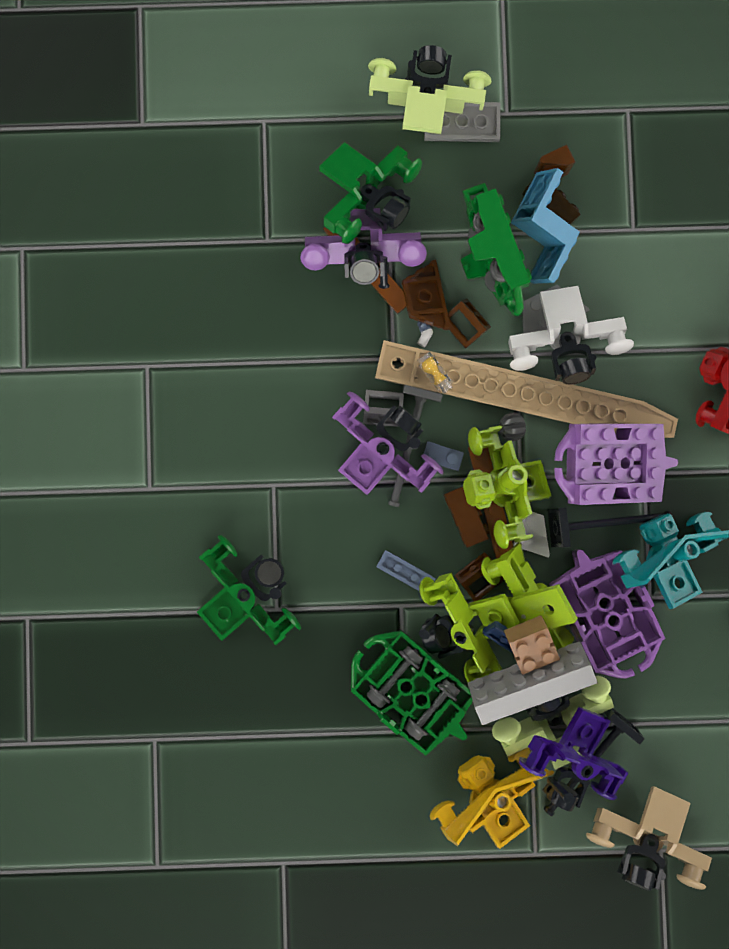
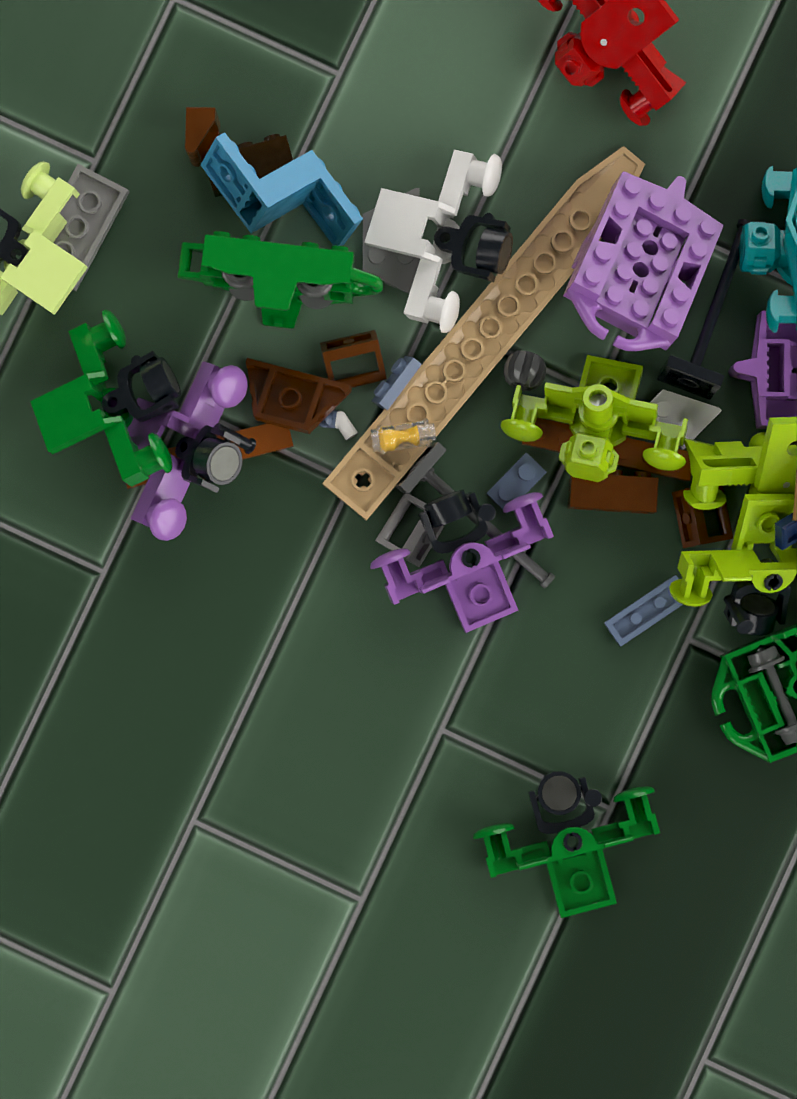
camera: 60 degrees left, 0 degrees up
none -> sand blue plate [372,356,422,410]

